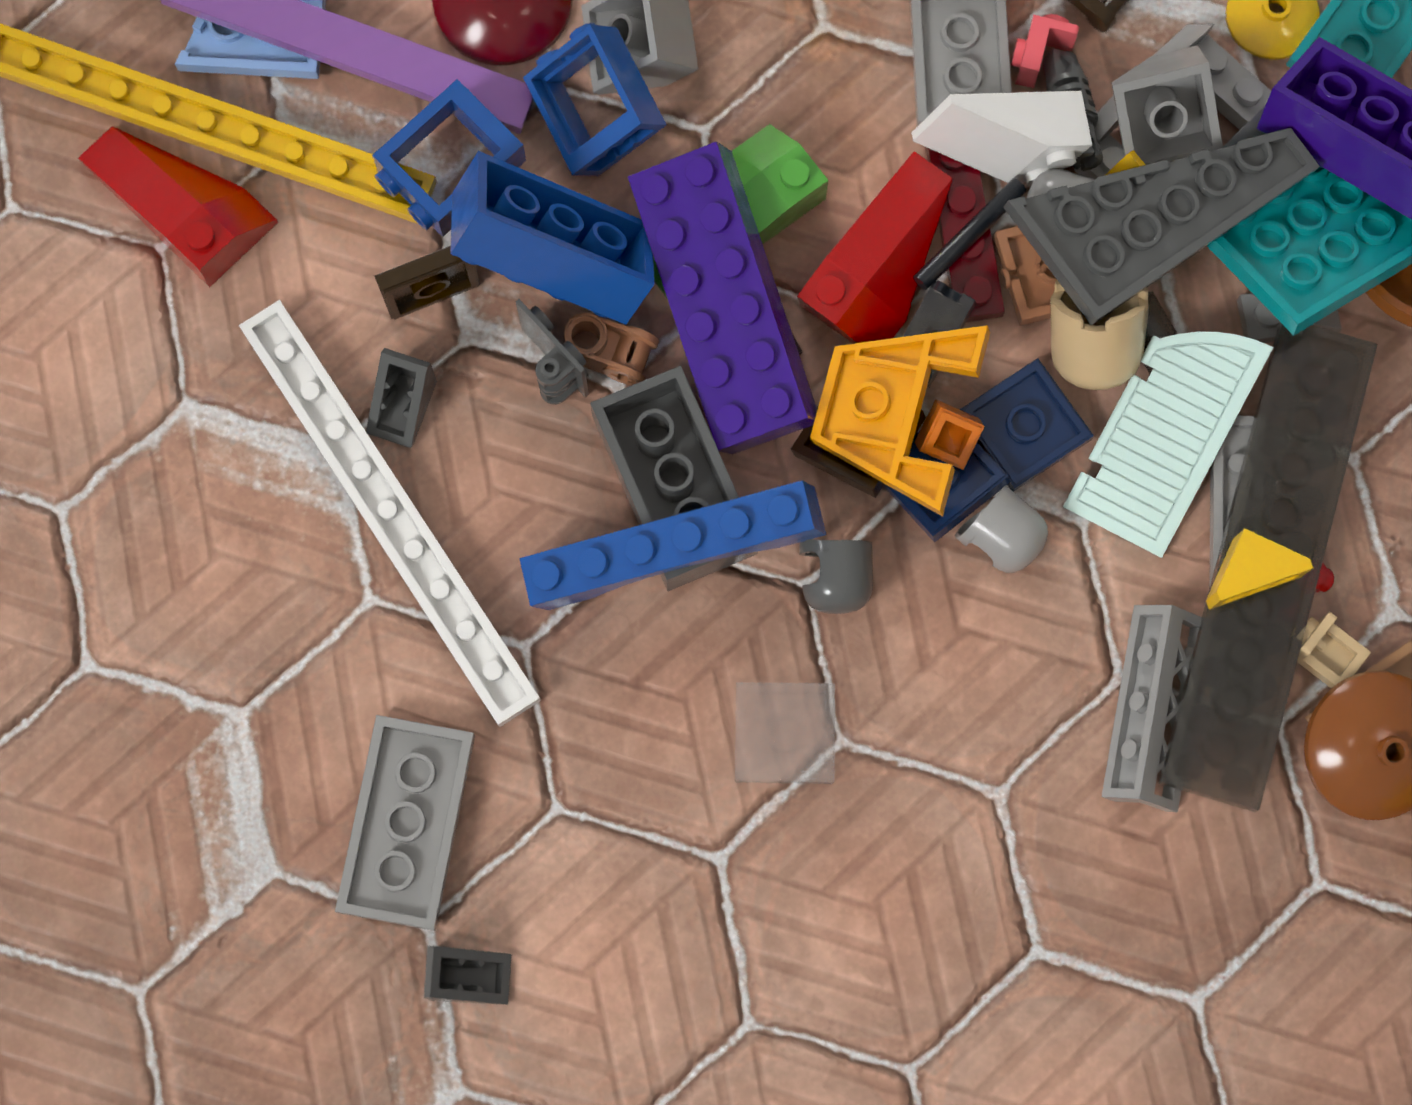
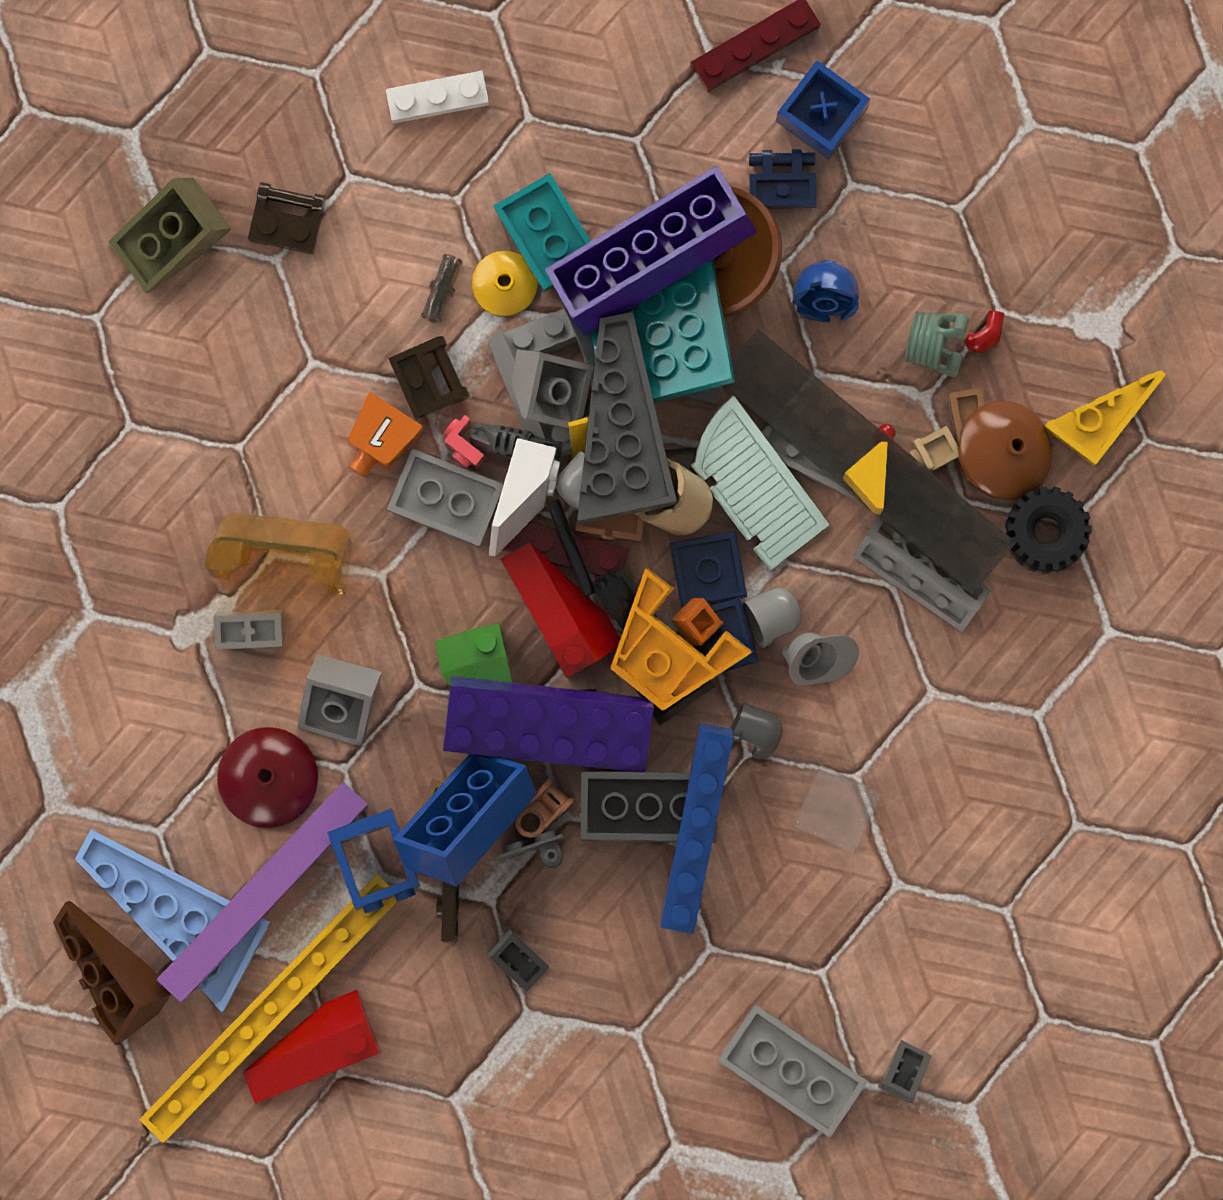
camera: 65 degrees left, 5 degrees up
white plate [239,300,541,728] -> none
blue window [523,23,667,176] -> none
none -> light grey piece [782,632,859,686]
none -> black tyre [1005,487,1092,574]

